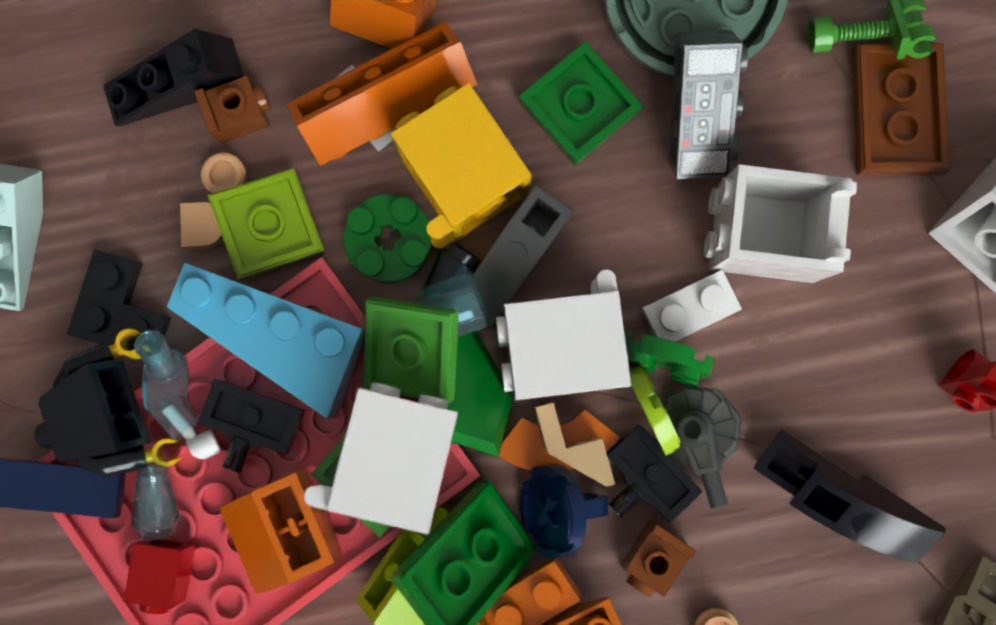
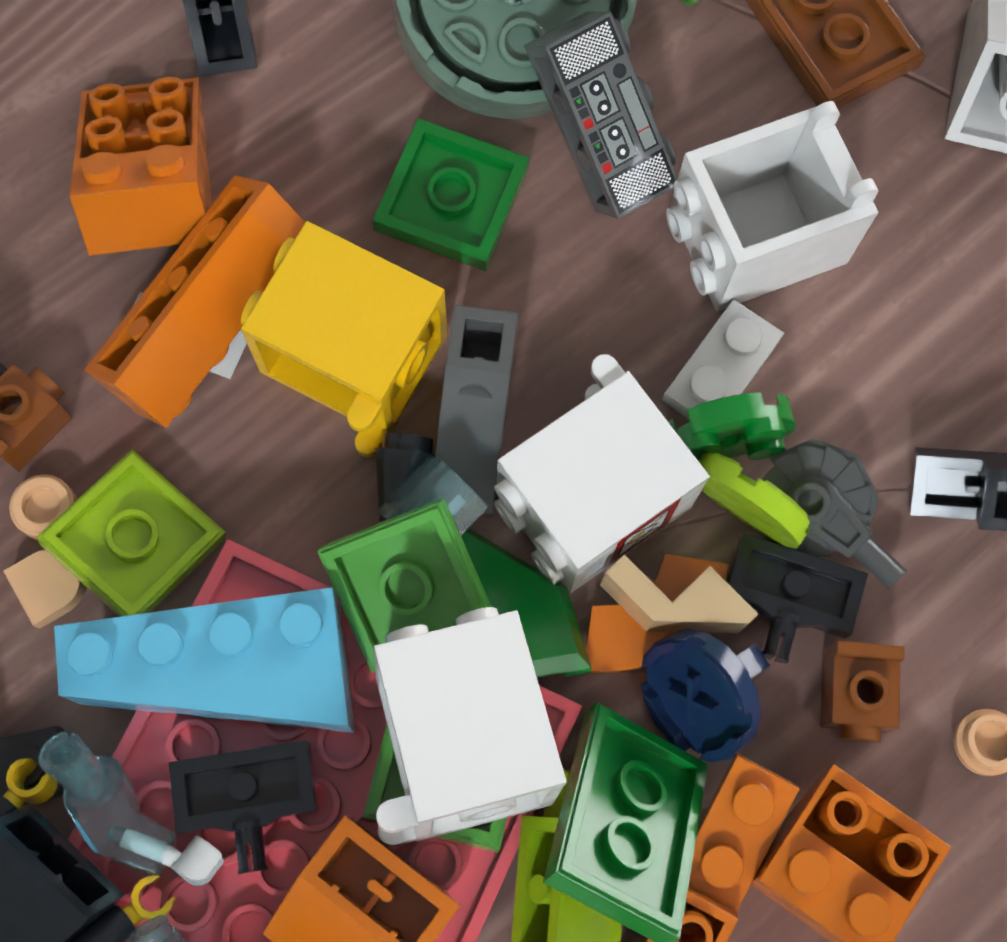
camera: 30 degrees left, 10 degrees down
green plate [343,194,433,284] -> none

